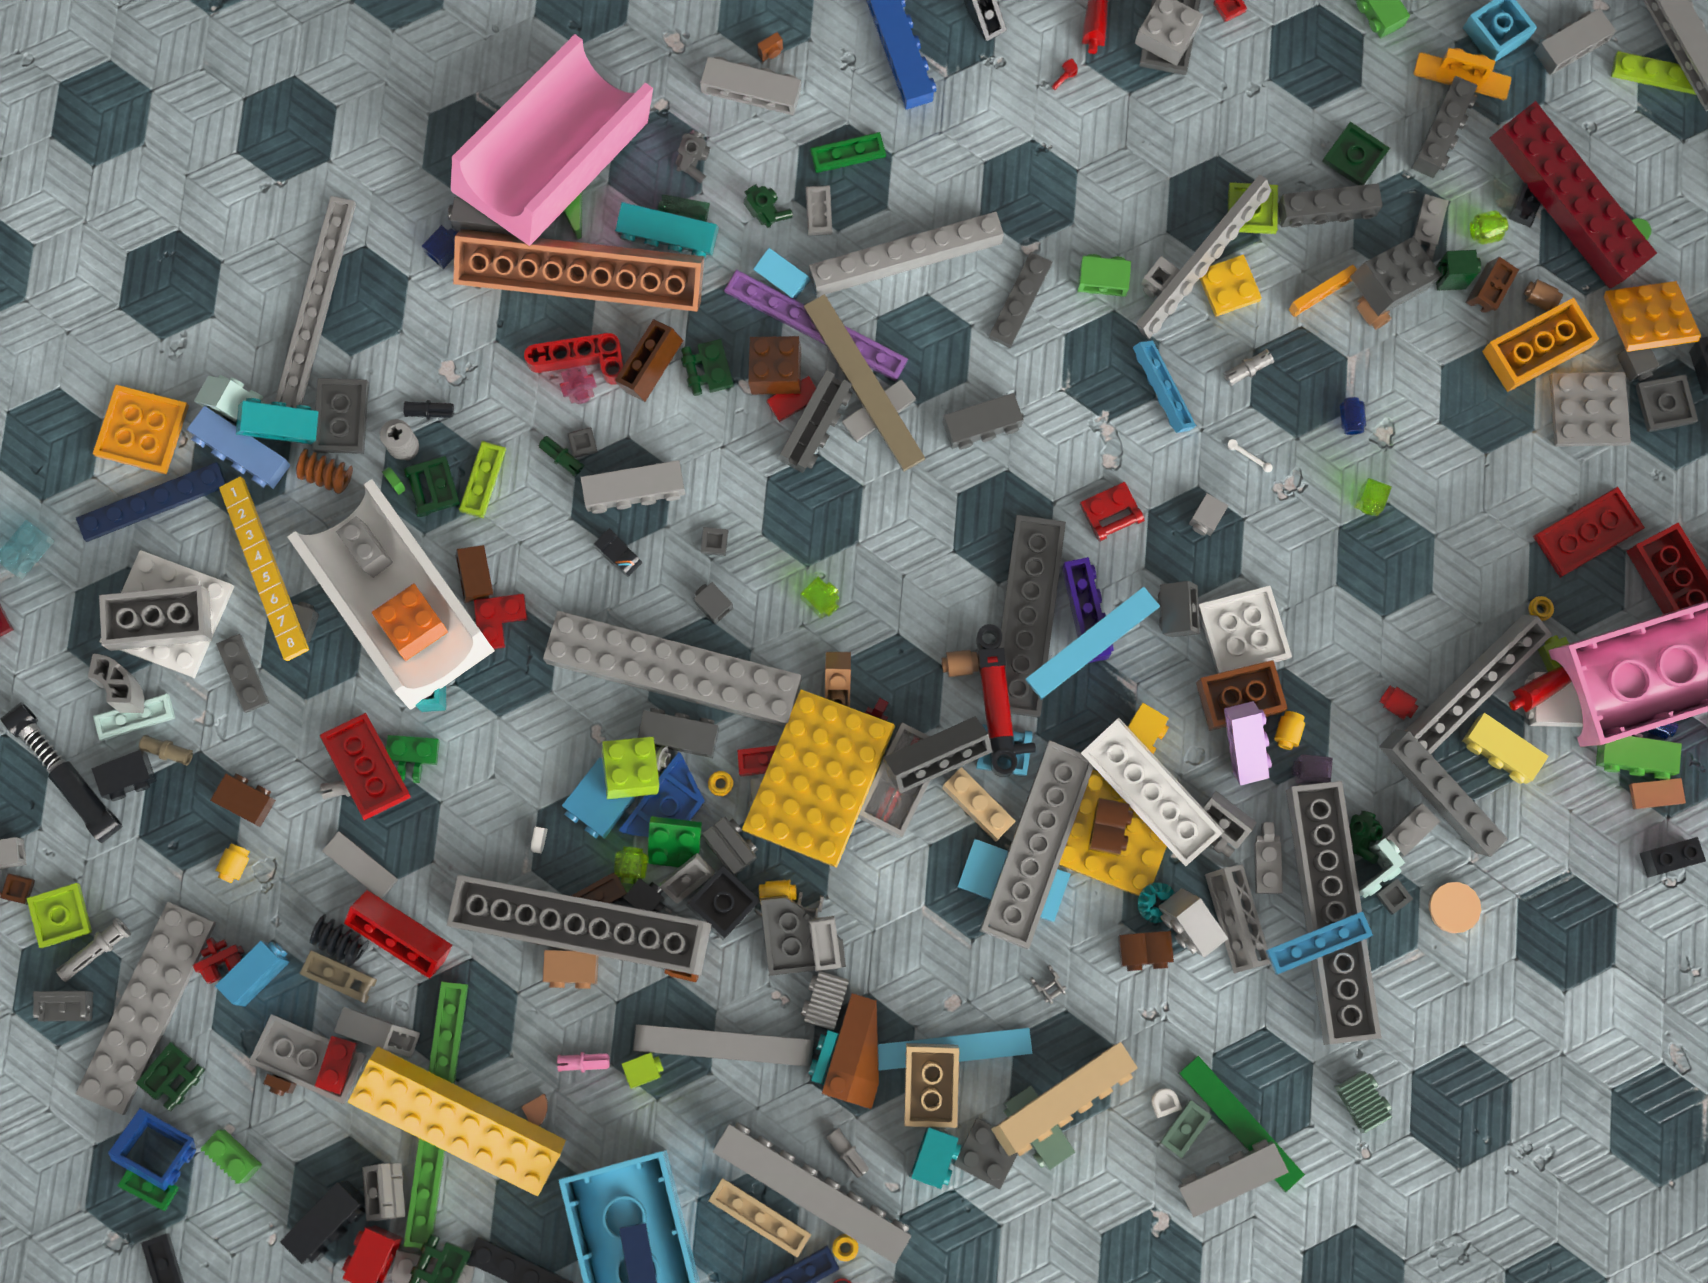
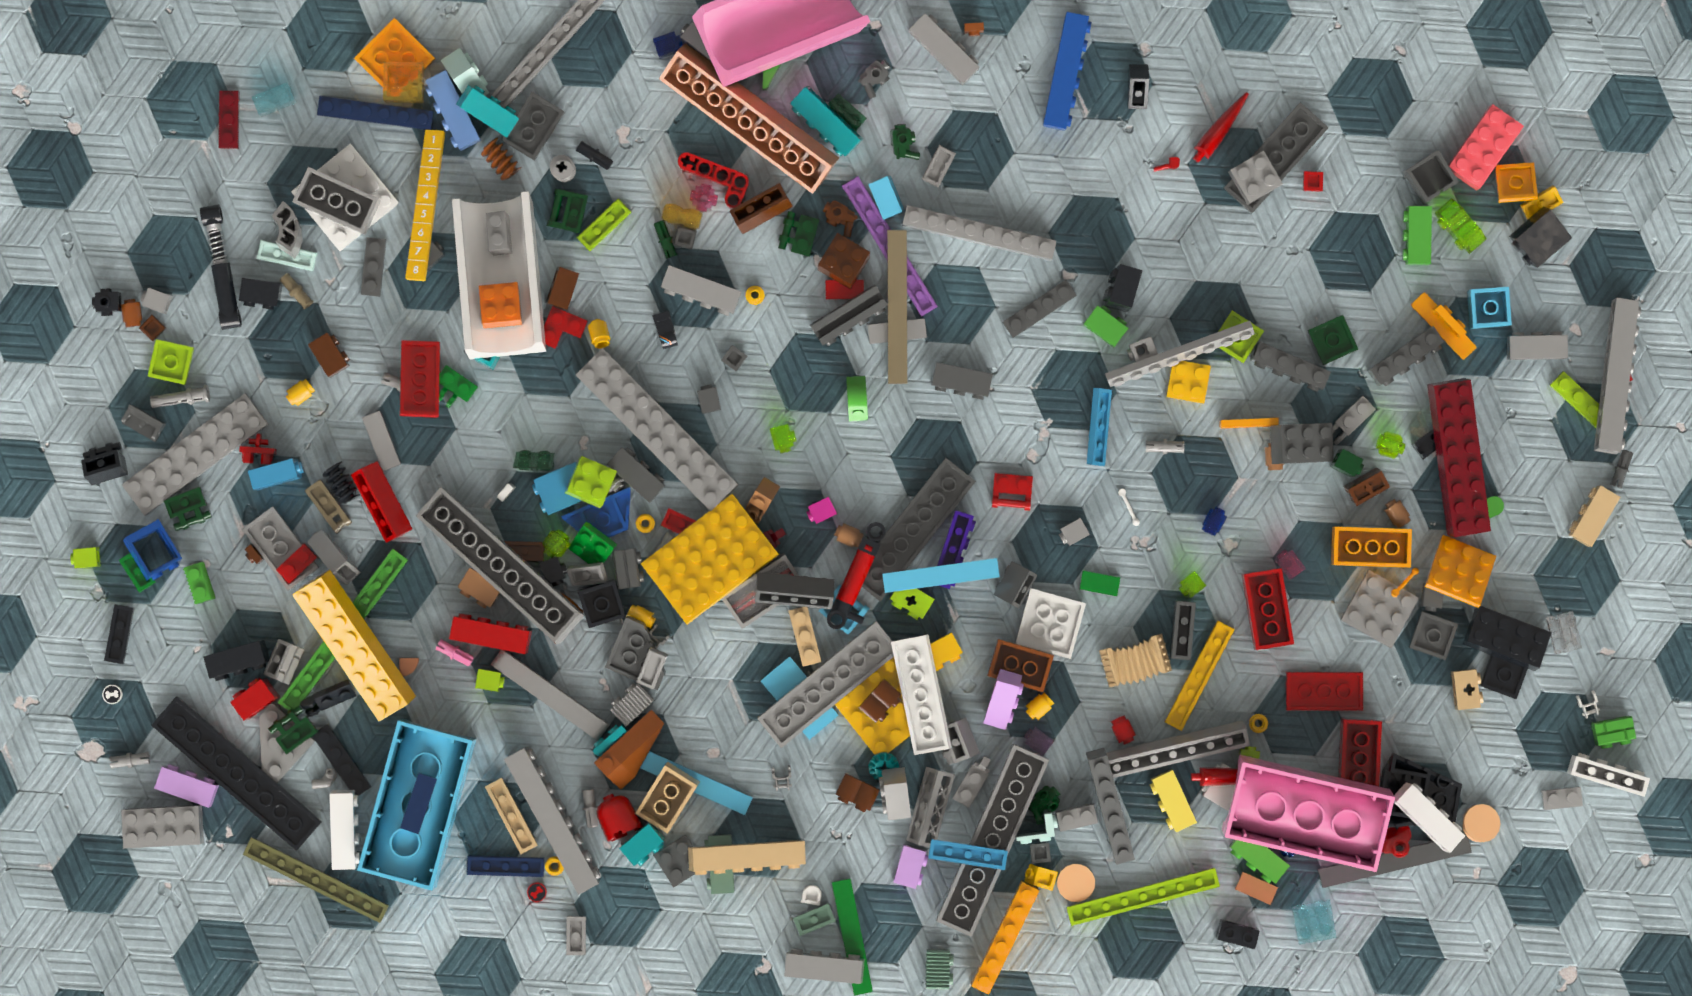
camera: 30 degrees right, 10 degrees up
bright green tile [382,467,405,495] -> none
green tile [810,132,886,173] -> none
none -> lime brick [70,547,101,568]
none -> black brick [81,442,128,485]
none -> black hinge [300,679,357,717]
none -> clear yellow brick [383,62,425,103]
none -> red brick [449,613,532,654]
none -> clear green hinge [513,450,555,471]
none -> yellow brick [588,319,610,349]
none -> red cylinder [596,793,643,842]
none -> clear yellow brick [662,204,703,230]
none -> yellow plate [745,286,765,305]
none -> dark pink brick [806,497,837,524]
none -> reddish brown piece [823,200,858,238]
none -> bright green brick [846,376,868,421]
none -> lime brick [890,589,935,620]
none -> lavender brick [893,844,928,889]
none -> light orange brick [971,880,1039,995]
none -> yellow bracket [1025,864,1058,890]
none -> lime plate [1066,868,1220,926]
none -> green tile [1079,571,1121,596]
none -> tan piece [1099,634,1172,687]
none -> black brick [1102,264,1143,313]
none -> yellow tile [1164,620,1235,731]
none -> dark grey brick [1170,601,1196,660]
none -> red brick [1242,568,1294,650]
none -> clear pink brick [1275,549,1306,580]
none -> light orange hinge [1391,568,1419,597]

